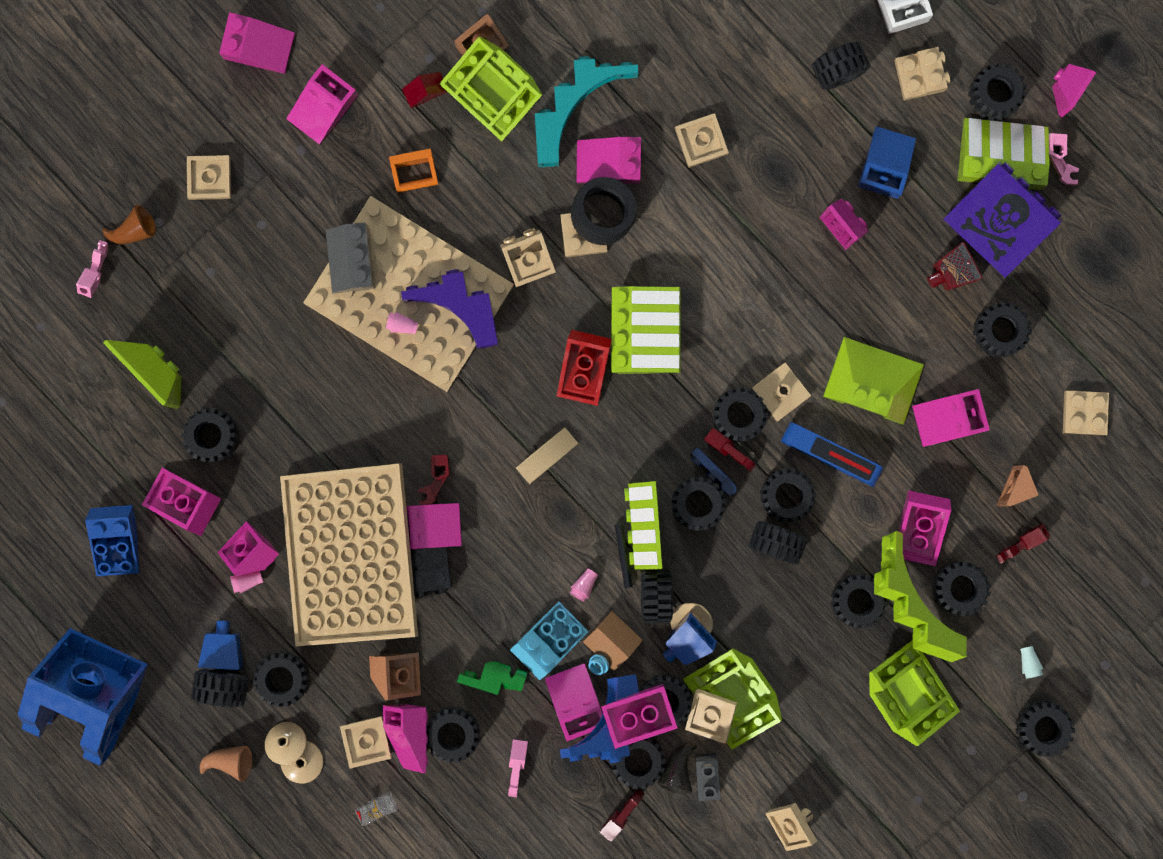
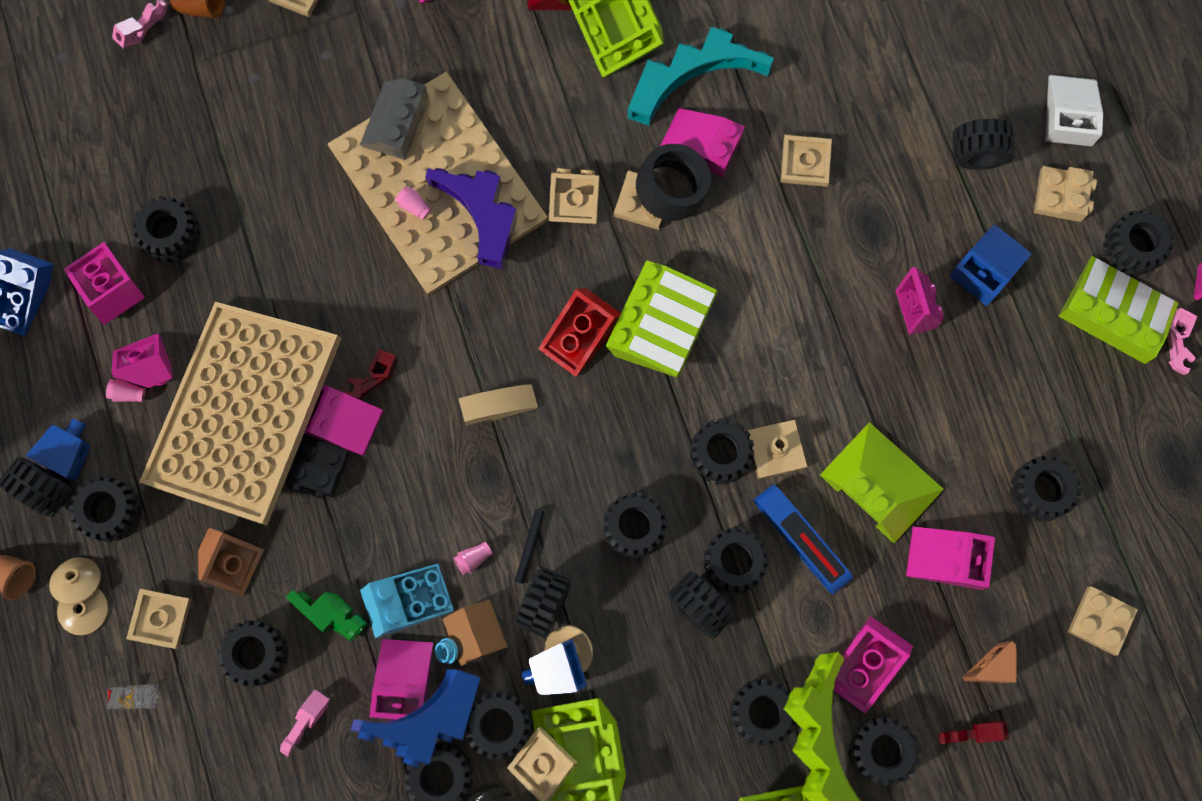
camera: 25 degrees right, 10 degrees down
lime slope [103,340,181,409] -> none
dark pink slope [383,704,428,773] -> none
orange tile [389,149,438,193] -> none
dark pink slope [601,684,677,749] -> none
slope [624,481,662,569] -> none
dark blue hinge [690,448,737,495] -> none
dark red piece [704,428,756,472] -> none
torso [927,243,983,291] -> none
dark purple panel [943,161,1062,277] -> none

